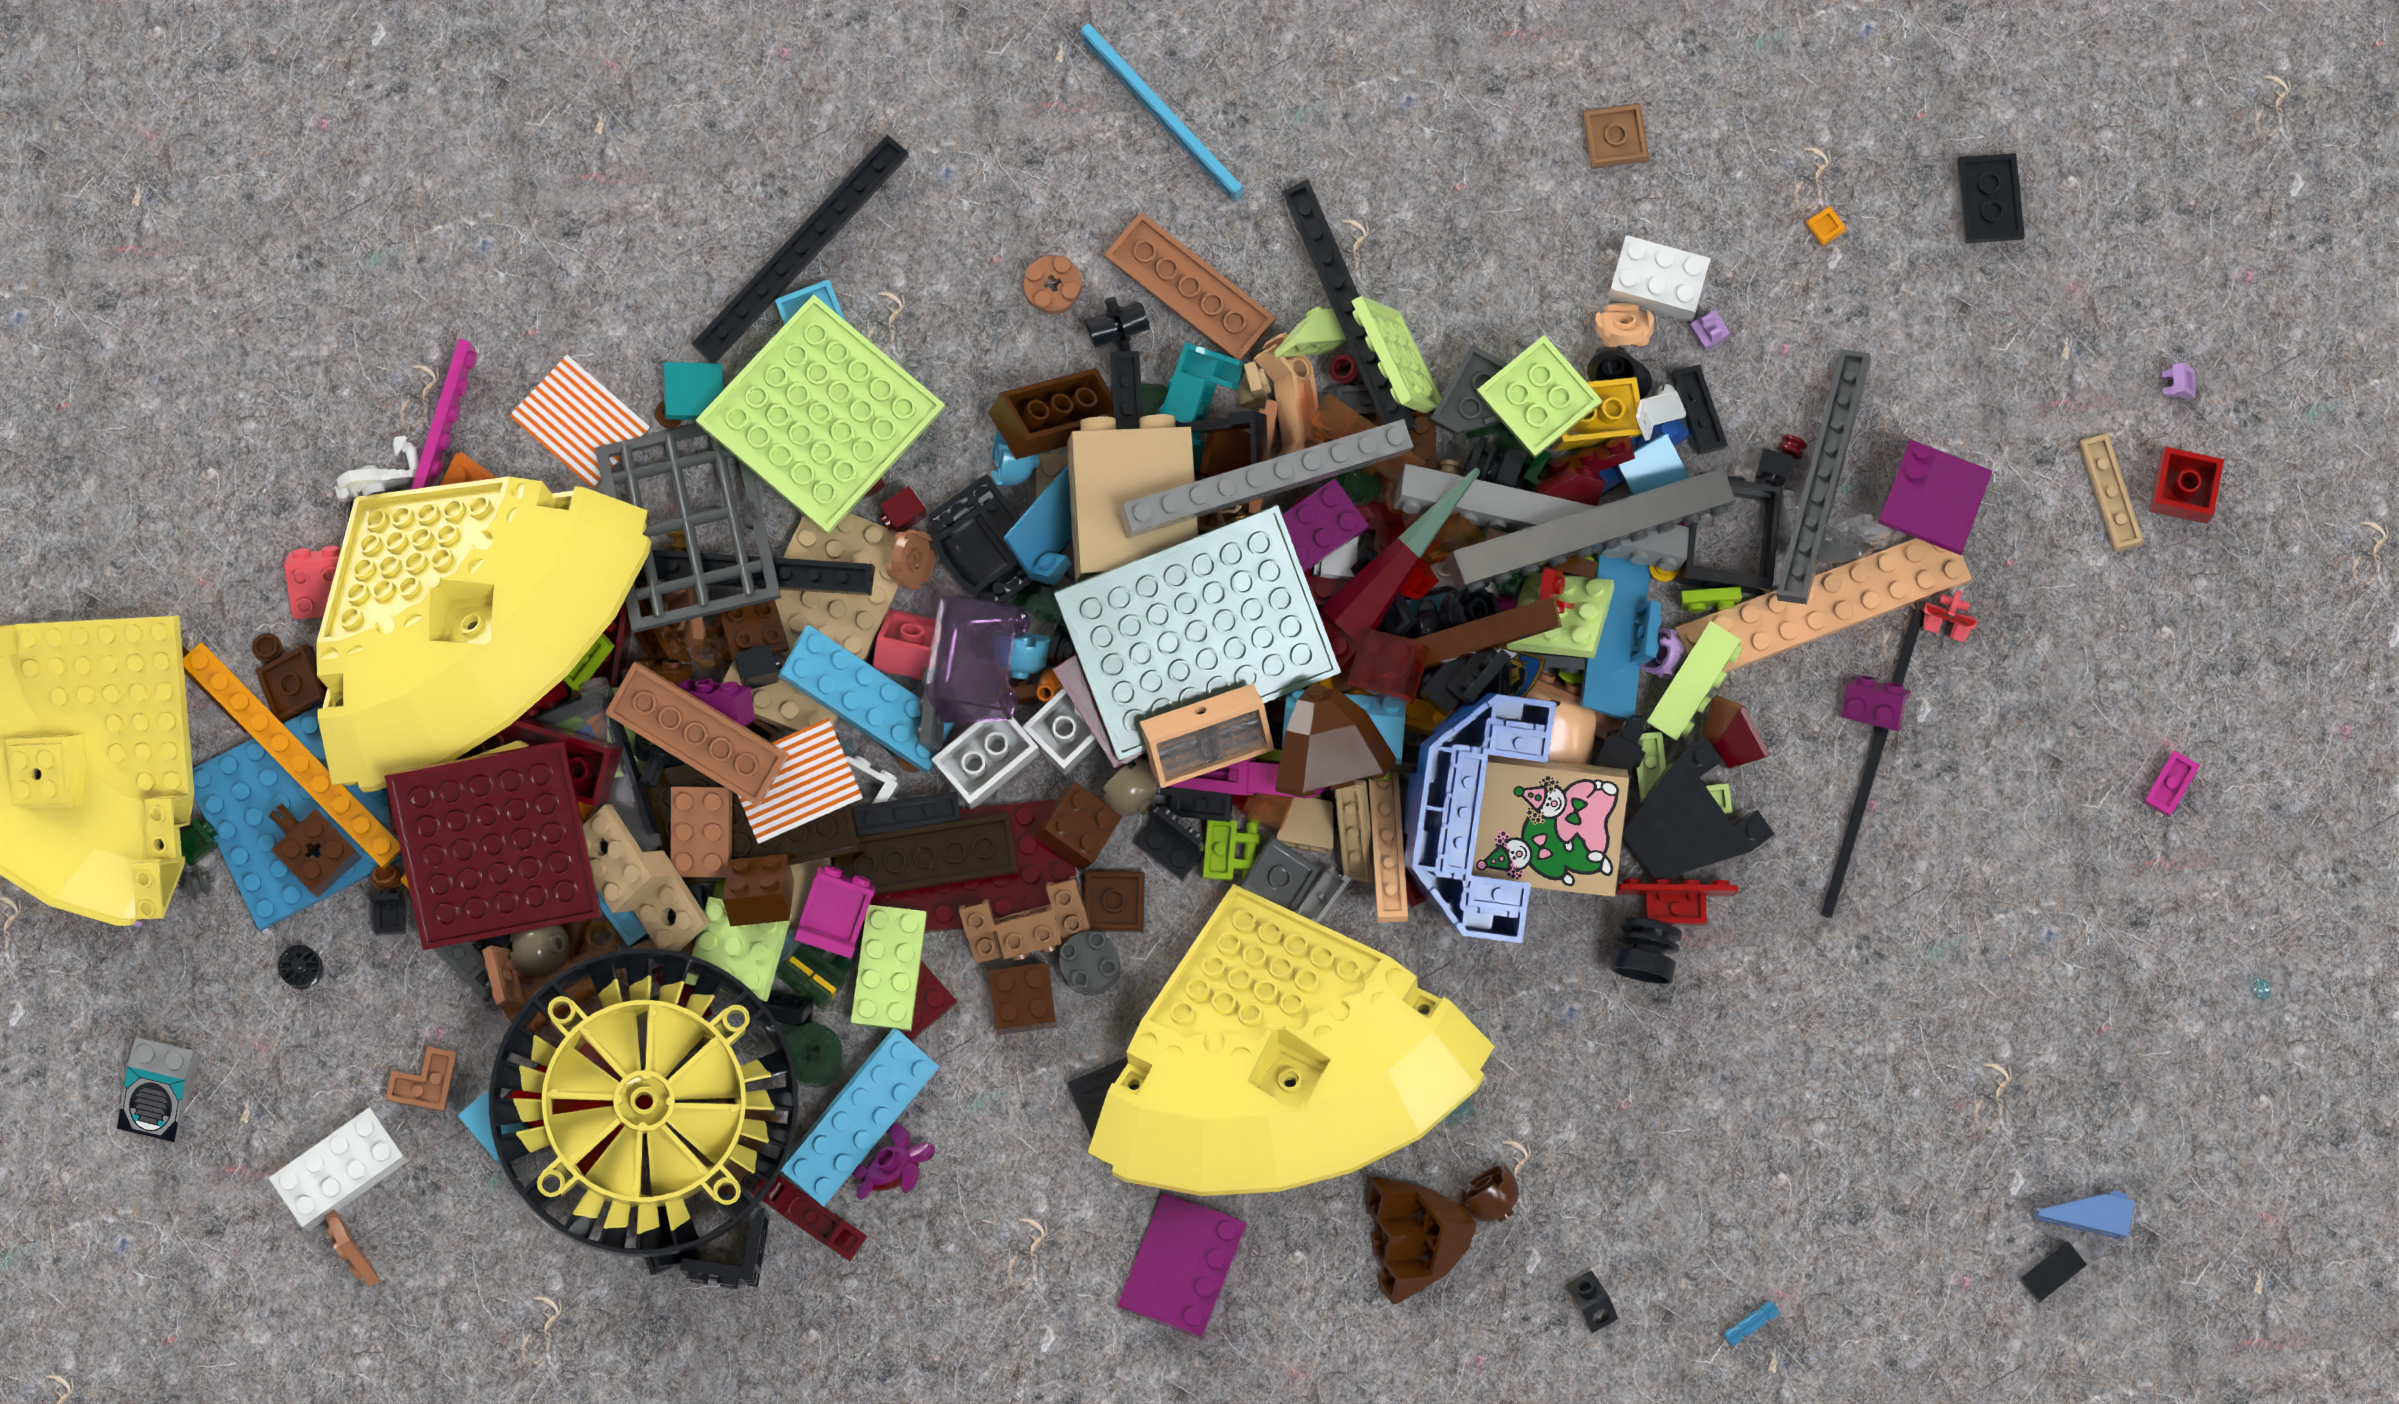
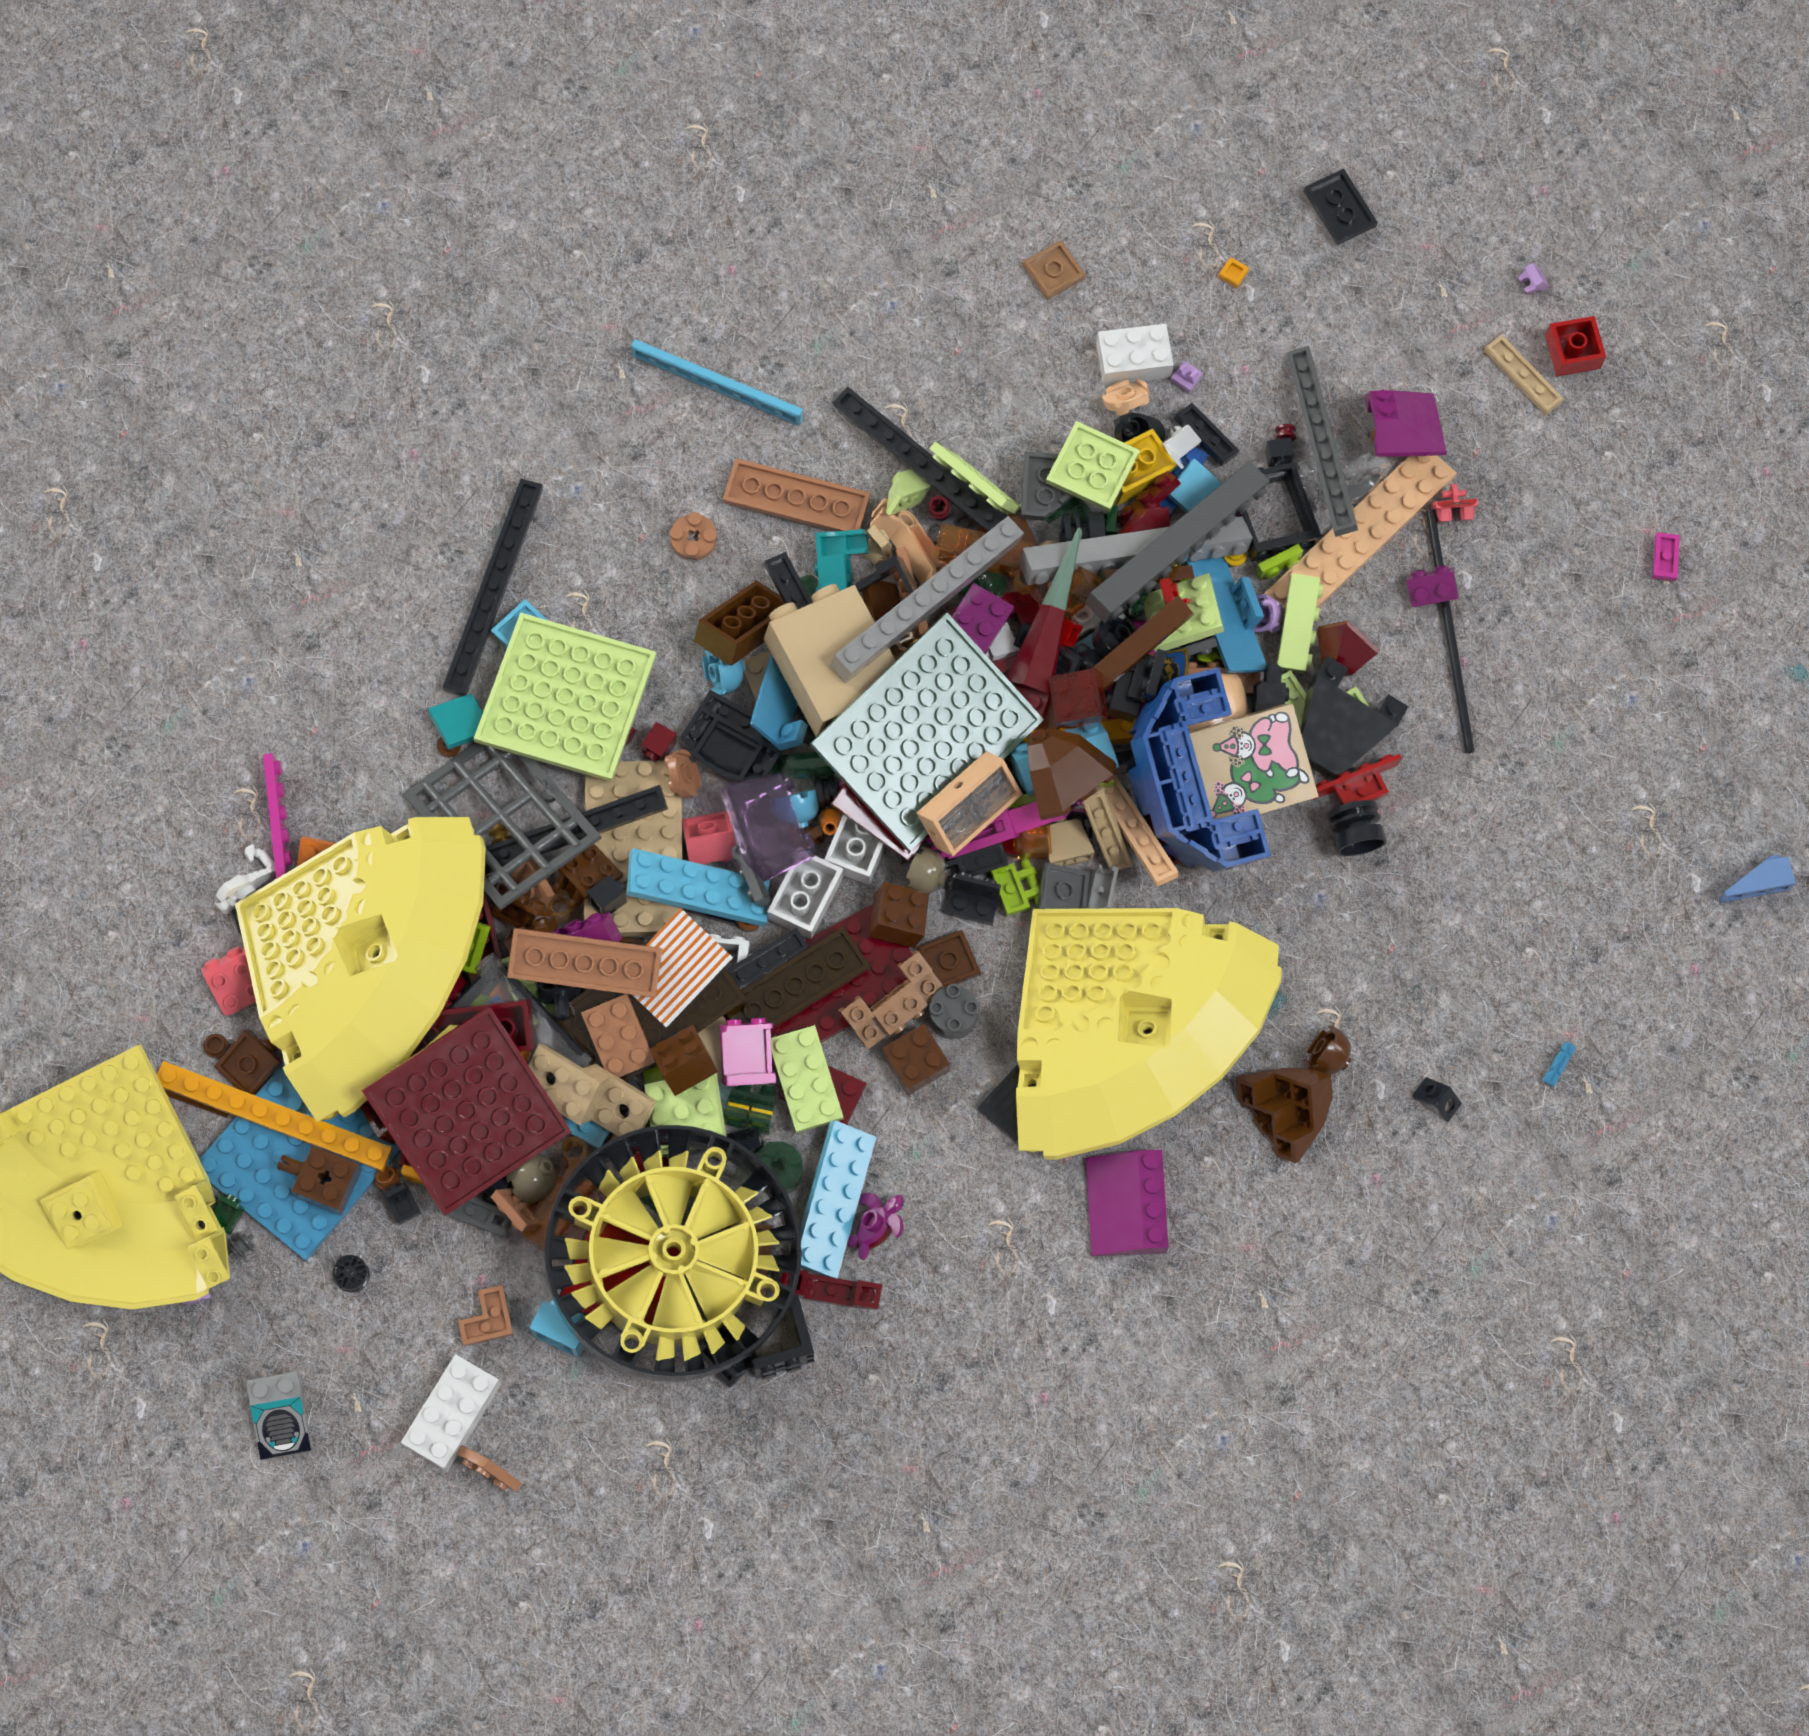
camera: 30 degrees left, 5 degrees down
sticker [509,355,650,488] -> none
reddish brown cone [563,919,593,956] -> none
black pin [1084,297,1150,351] -> none
black tile [2020,1241,2087,1303] -> none

